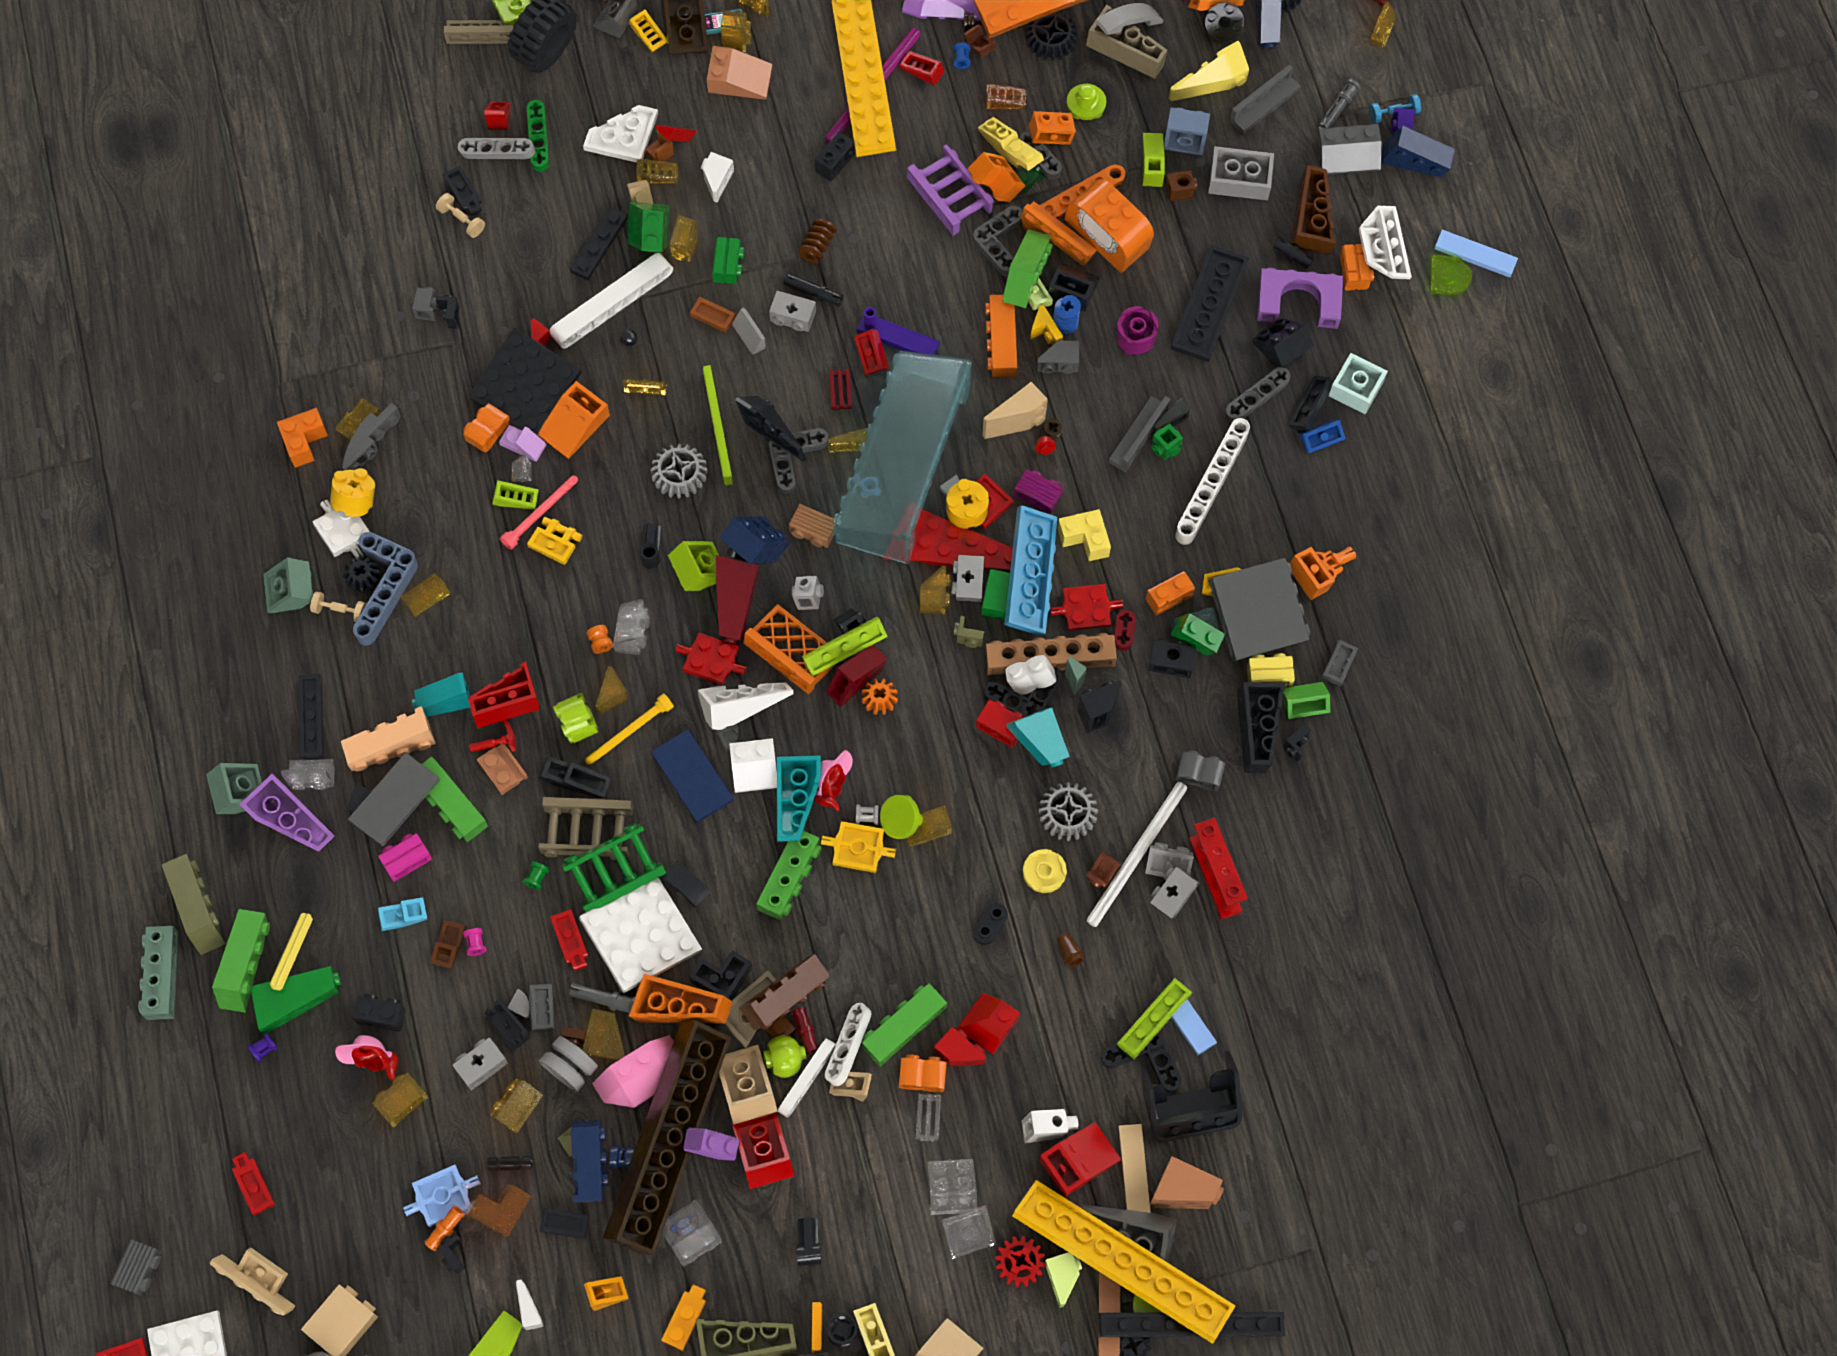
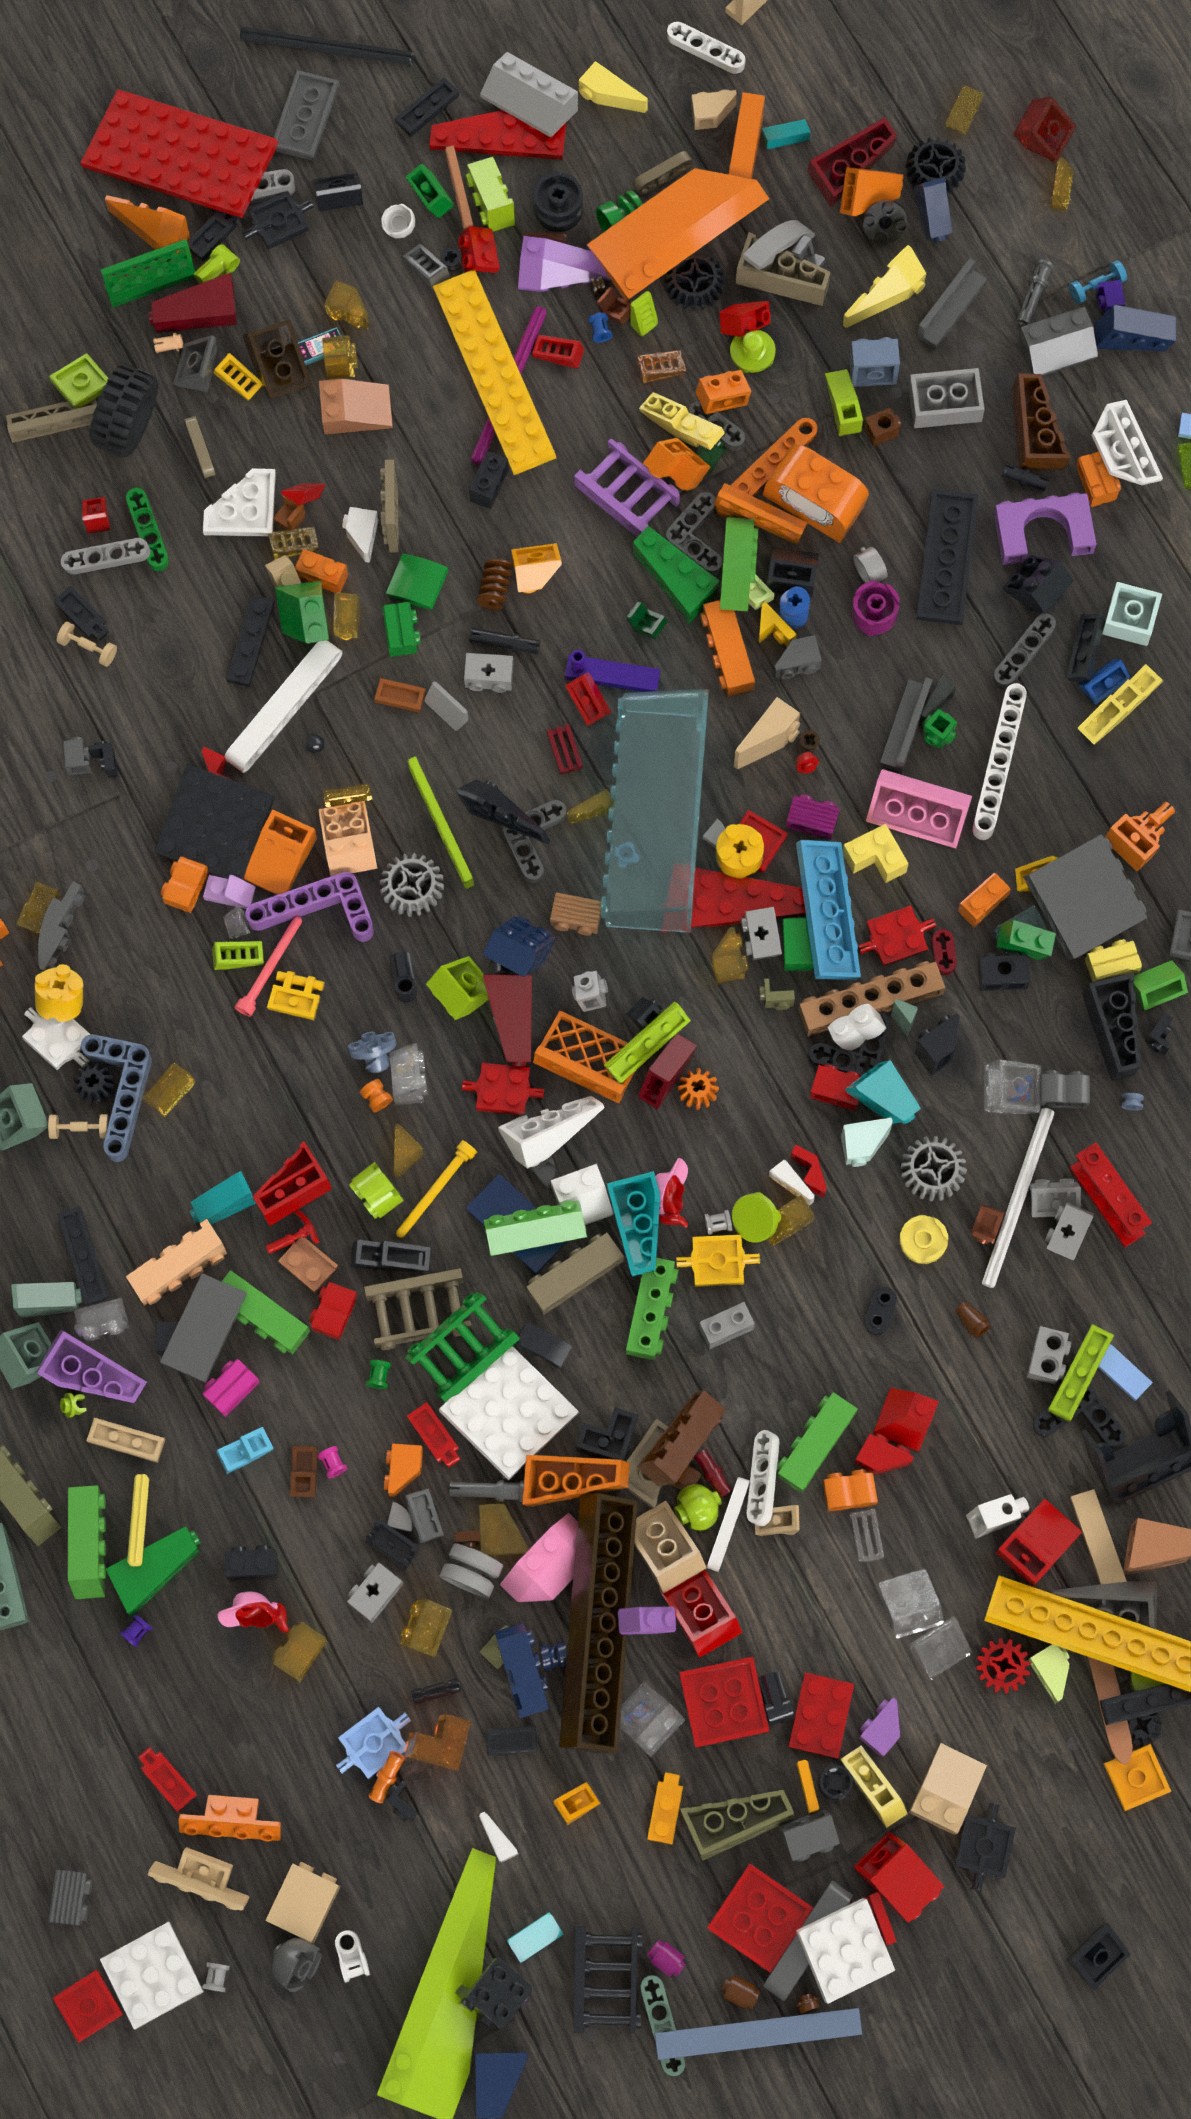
camera: 10 degrees left, 5 degrees up
none -> slope [11,1282,83,1319]
none -> lime plate [60,1393,86,1418]
none -> tan tile [87,1418,165,1463]
none -> orange bracket [179,1795,281,1841]
none -> dark tan beam [184,416,216,478]
none -> medium lavender beam [245,872,374,942]
none -> orange brick [295,549,348,594]
none -> red brick [309,1282,358,1340]
none -> light nougat slope [319,801,377,876]
none -> sand blue plate [348,1032,397,1073]
none -> dark tan plate [380,460,399,553]
none -> orange slope [384,1444,423,1497]
none -> green slope [386,554,449,609]
none -> brick [484,1201,587,1256]
none -> light orange slope [511,543,562,593]
none -> dark tan brick [526,1233,624,1315]
none -> dark green bracket [626,601,668,639]
none -> lime slope [631,291,658,336]
none -> green wedge [633,526,719,624]
none -> red plate [679,1657,769,1748]
none -> light grey brick [699,1302,755,1350]
none -> red slope [720,301,770,338]
none -> white slope [769,1160,814,1205]
none -> red plate [788,1672,854,1759]
none -> red slope [790,1145,827,1198]
none -> dark grey bracket [792,236,825,267]
none -> light aqua slope [841,1118,893,1167]
none -> light grey piece [853,547,888,583]
none -> medium lavender slope [859,1698,900,1758]
none -> bright pink slope [866,769,972,848]
none -> clear slope [984,1060,1041,1114]
none -> light grey brick [1026,1326,1071,1385]
none -> light yellow slope [1078,664,1163,745]
none -> sand blue bush [1121,1093,1144,1110]

